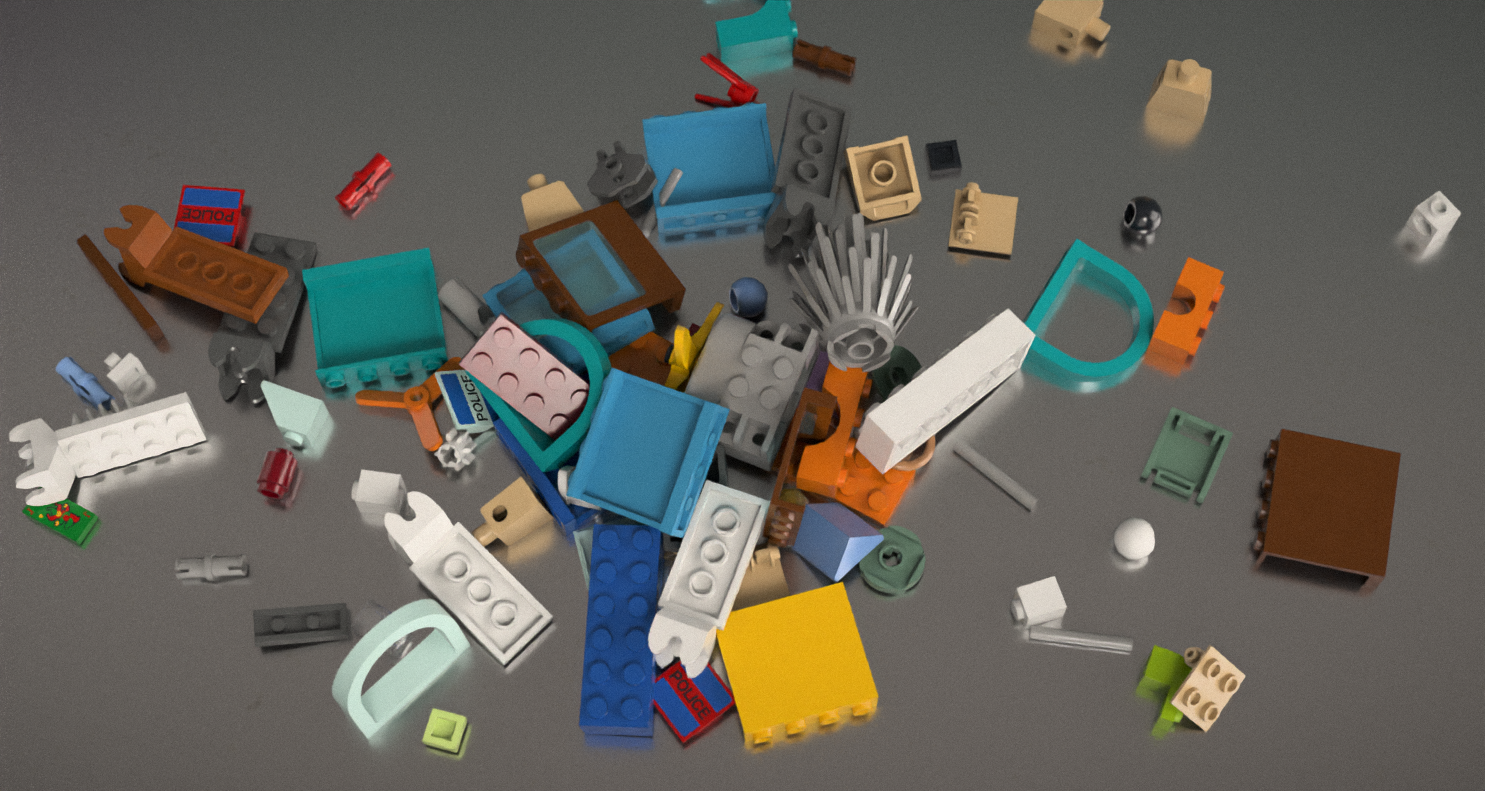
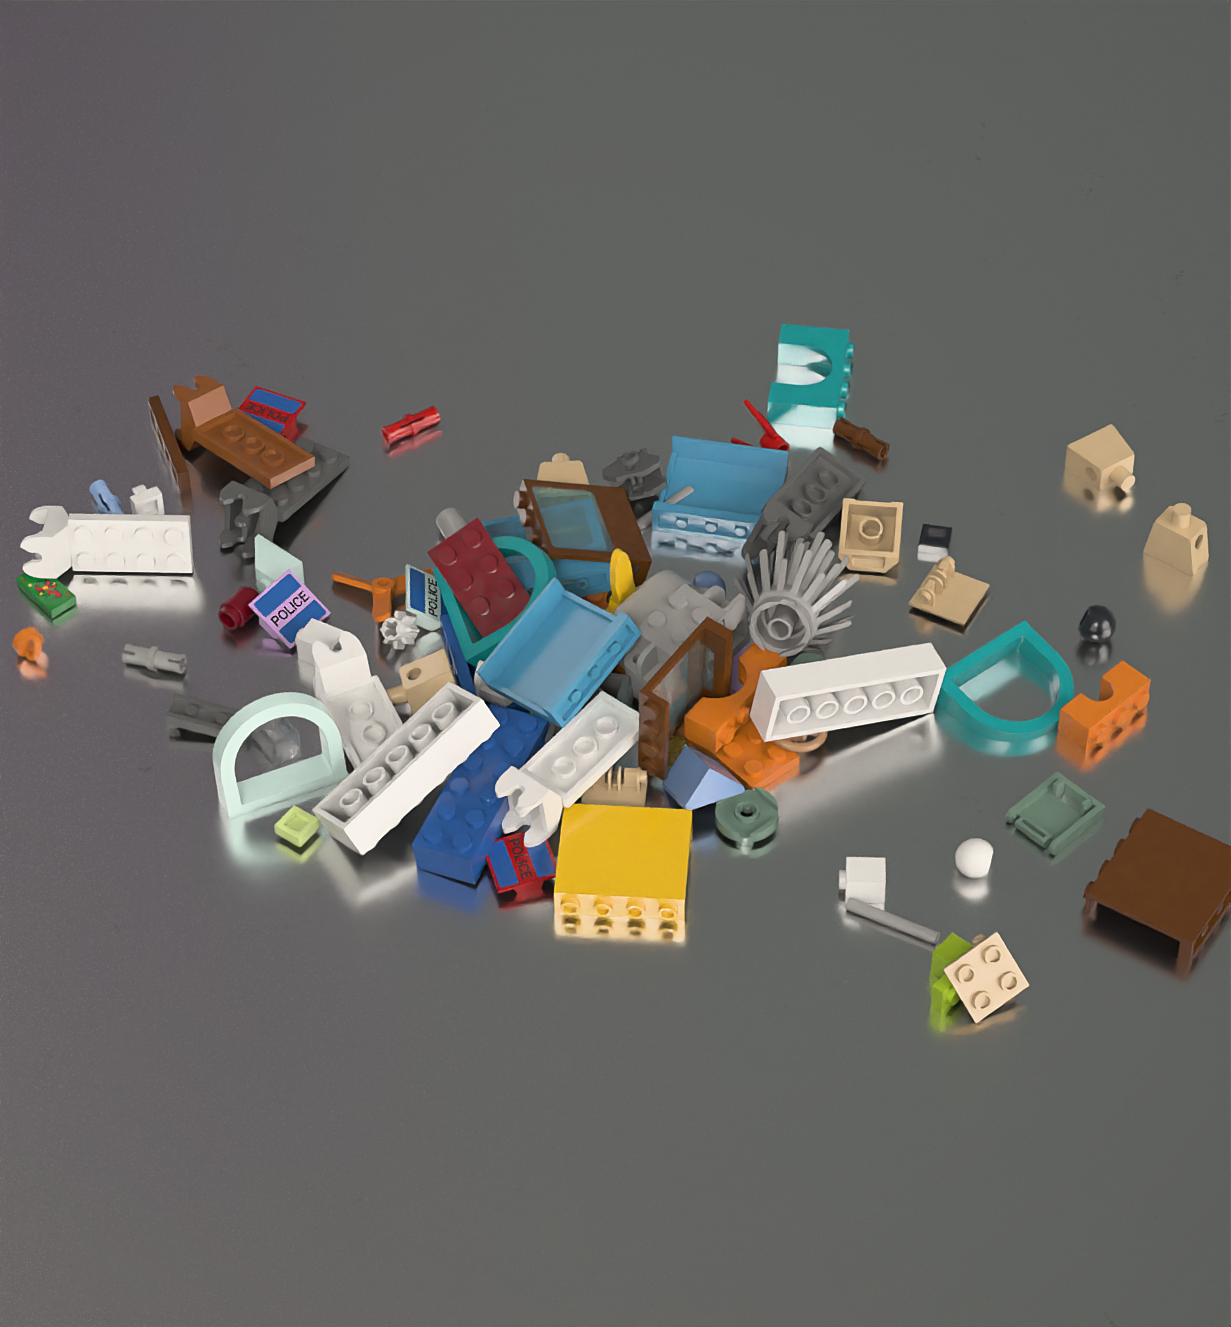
camera: 20 degrees right, 20 degrees down
teal panel [302,248,449,388] -> none
light grey bar [953,439,1039,510] -> none
none -> orange tile [12,627,44,661]
none -> piece [248,569,331,649]
none -> white brick [312,682,500,856]

